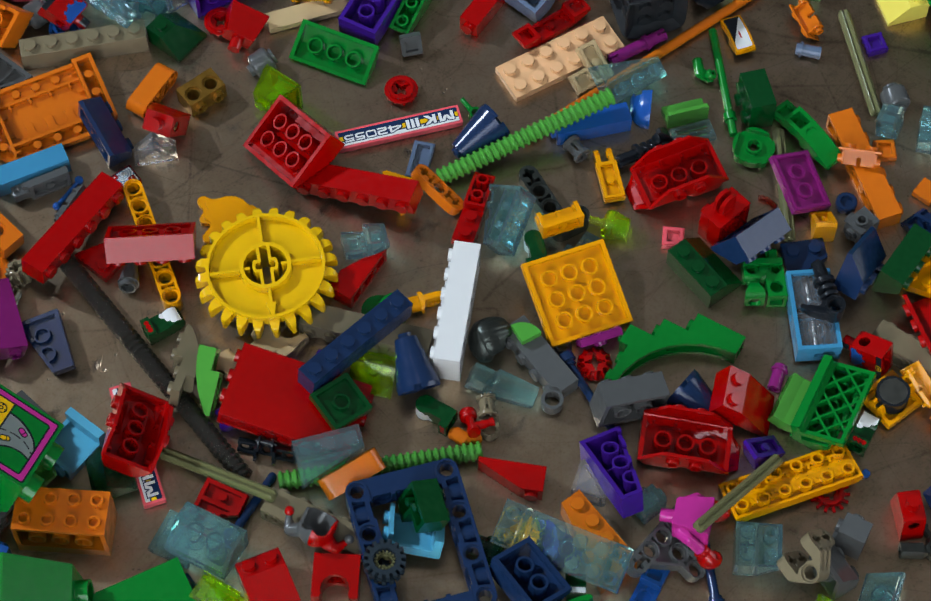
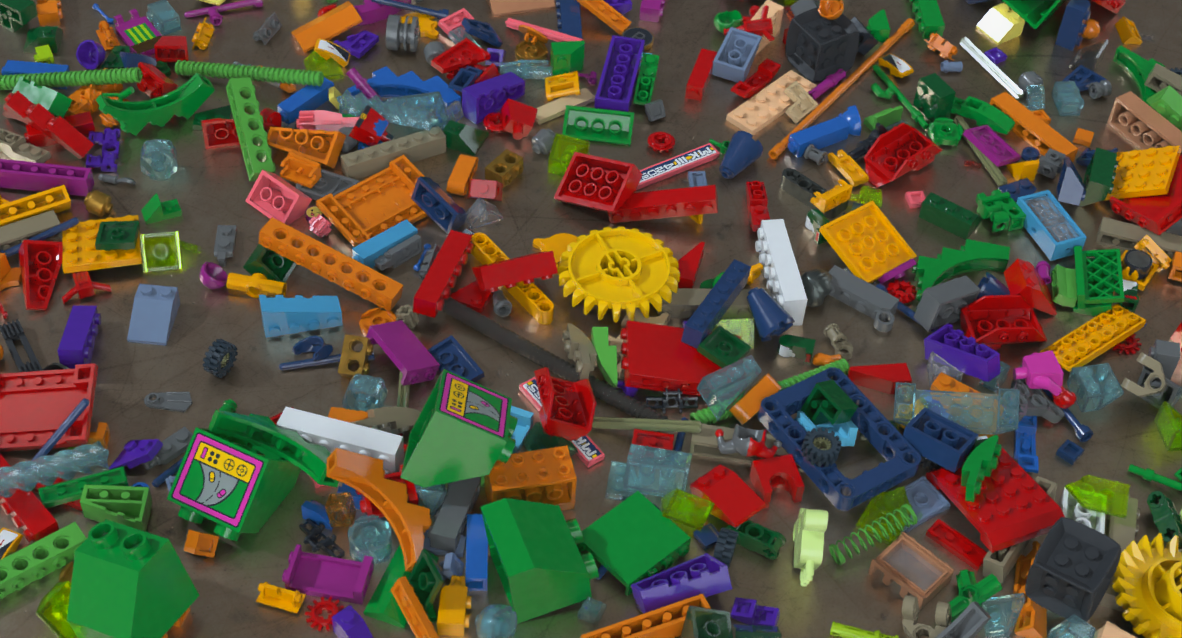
camera: 20 degrees left, 15 degrees down
dark green leg [140,307,186,346] -> none
clear light blue slope [340,223,390,260] -> none
orange beam [411,164,464,216] -> none
bright green piece [436,87,616,183] -> none
red piece [459,407,495,438] -> none
clear light blue slope [464,362,539,408] -> none
clear light blue wedge [483,184,536,256] -> none
bright green tile [511,322,542,345] -> none
clear light blue wedge [588,56,667,105] -> none
olive axle [693,454,783,533] -> none
red brick [697,186,751,246] -> none
dark blue slope [710,207,792,265] -> none
dark purple slope [743,435,785,470] -> none
black piece [800,259,846,323] -> none
orange hinge [837,143,882,169] -> none
red torso [842,331,893,380] -> none

